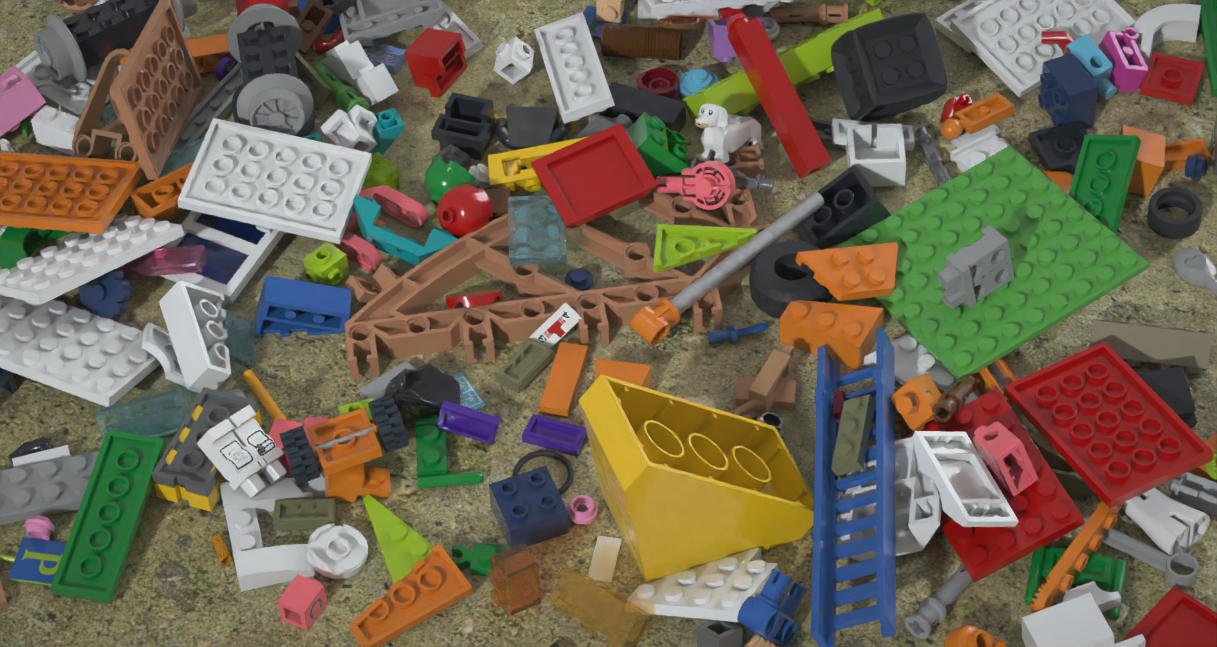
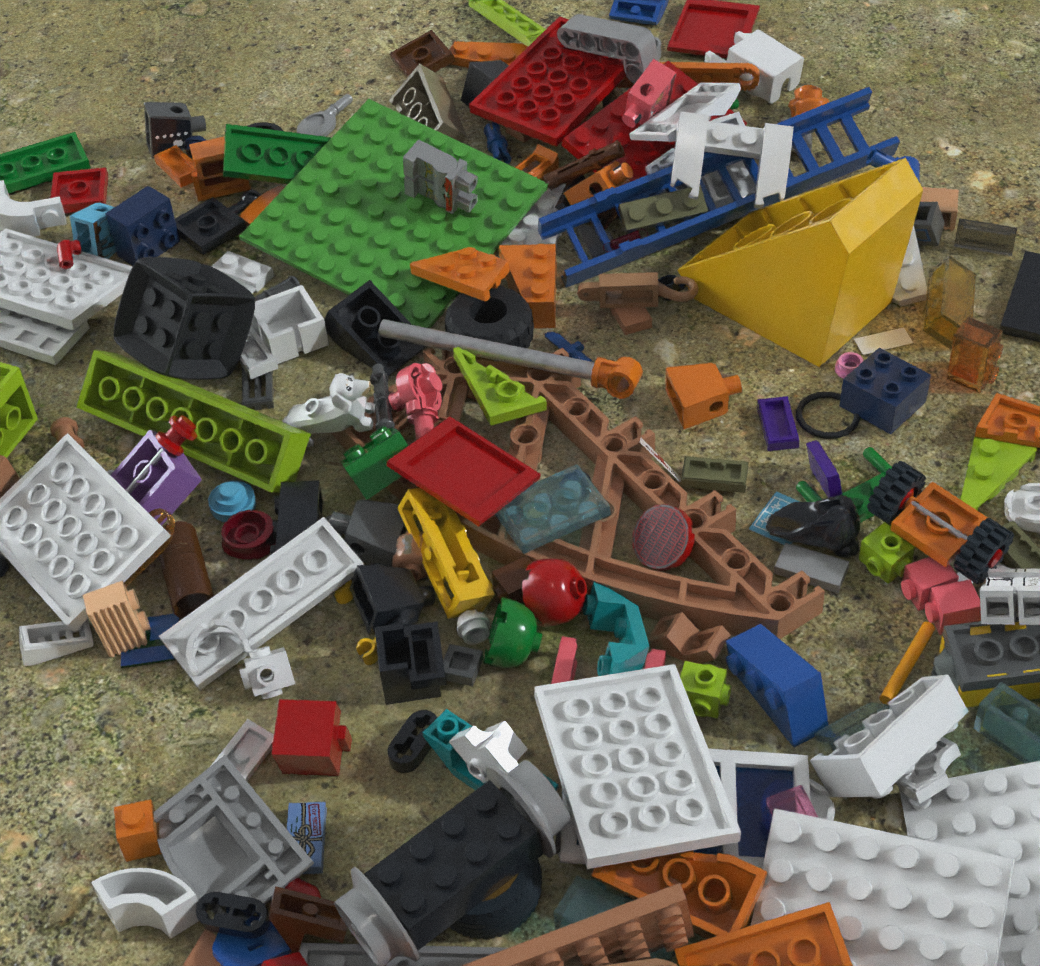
camera: 115 degrees left, 0 degrees up
bright green pin [312,62,369,113] -> none
white arch [321,40,399,107] -> none
clear neon green brick [361,152,400,191] -> none
green plate [452,543,506,577] -> none
orange tile [539,342,589,417] -> none
red brick [727,17,831,179] -> none
dark pink hinge [1098,27,1149,93] -> none
none -> white helmet [185,619,252,676]
none -> black beam [388,710,437,773]
none -> light grey beam [557,14,659,84]
none -> white wedge [670,111,794,208]

